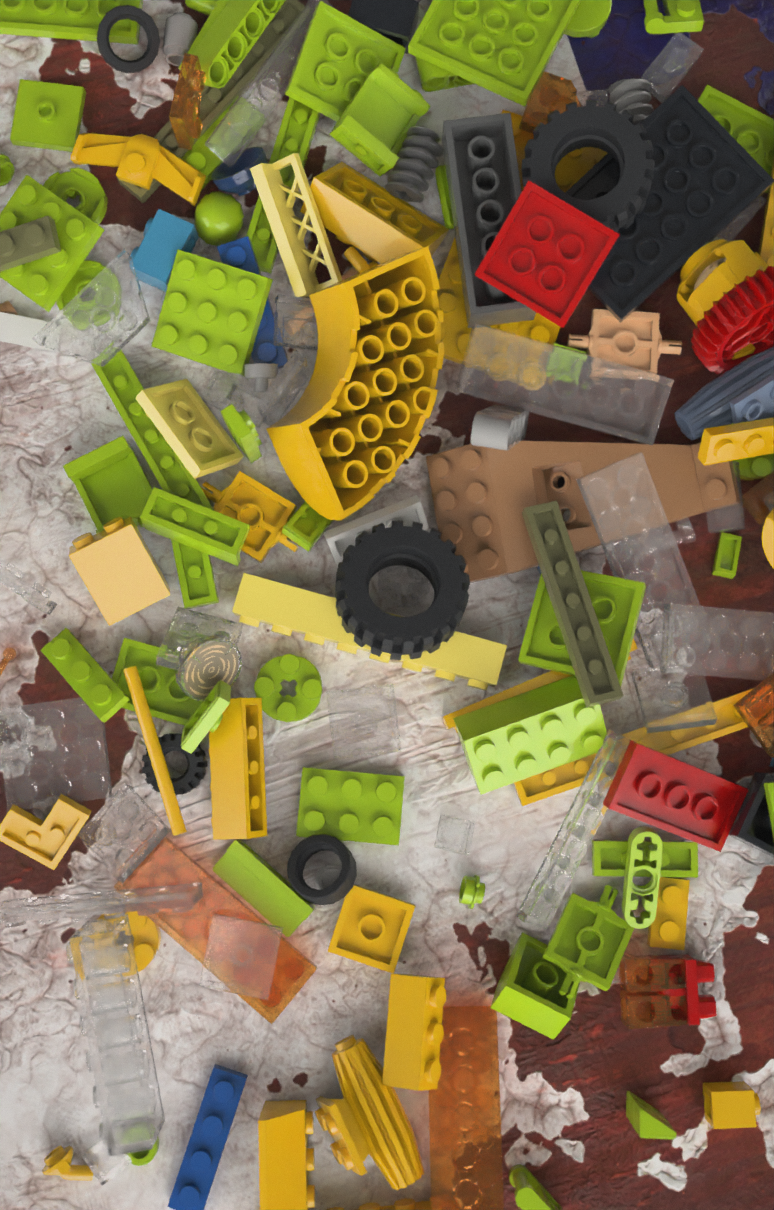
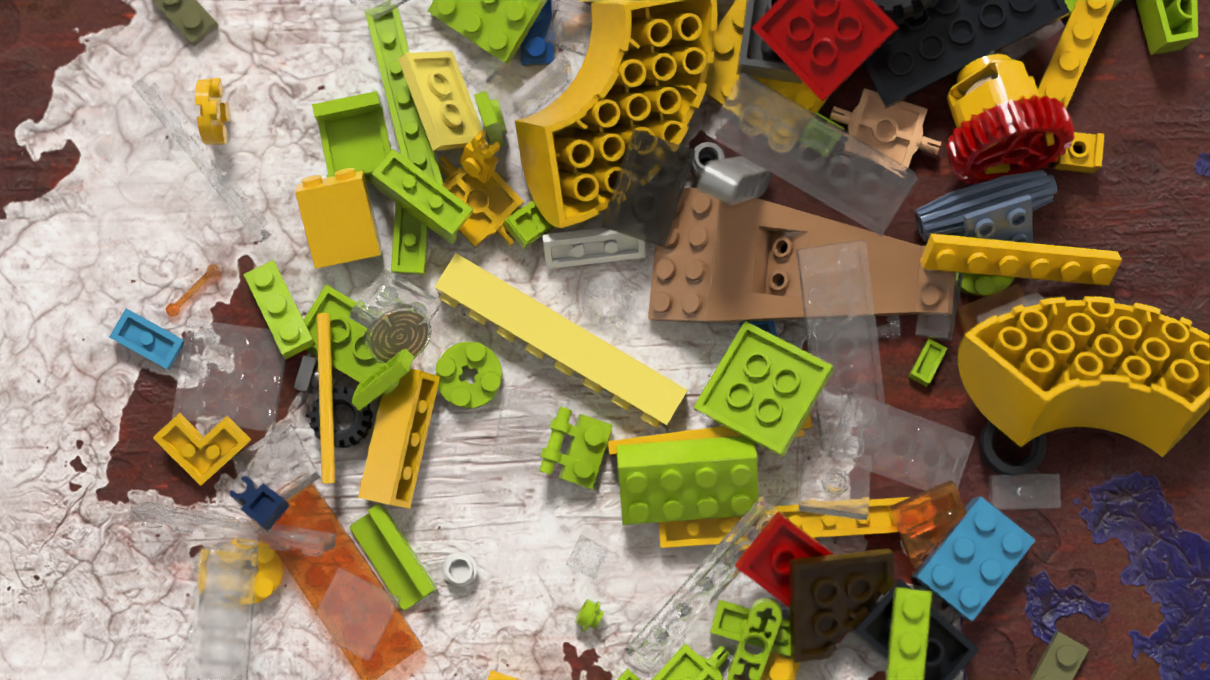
camera: 20 degrees right, 0 degrees up
light grey tile [244,363,278,392] -> none
black tyre [287,834,357,905] -> none
lime plate [296,767,405,846] -> none
yellow plate [328,884,415,974] -> none
black tyre [335,520,470,660] -> none
olive plate [522,501,624,708] -> none
none -> dark blue plate [229,476,290,532]
none -> flat silver plate [294,355,319,394]
none -> yellow plate [459,130,500,183]
none -> lime plate [539,407,613,489]
none -> clear smoke tile [601,129,695,247]
none -> light grey brick [689,142,725,180]
none -> dark brown plate [789,549,894,663]

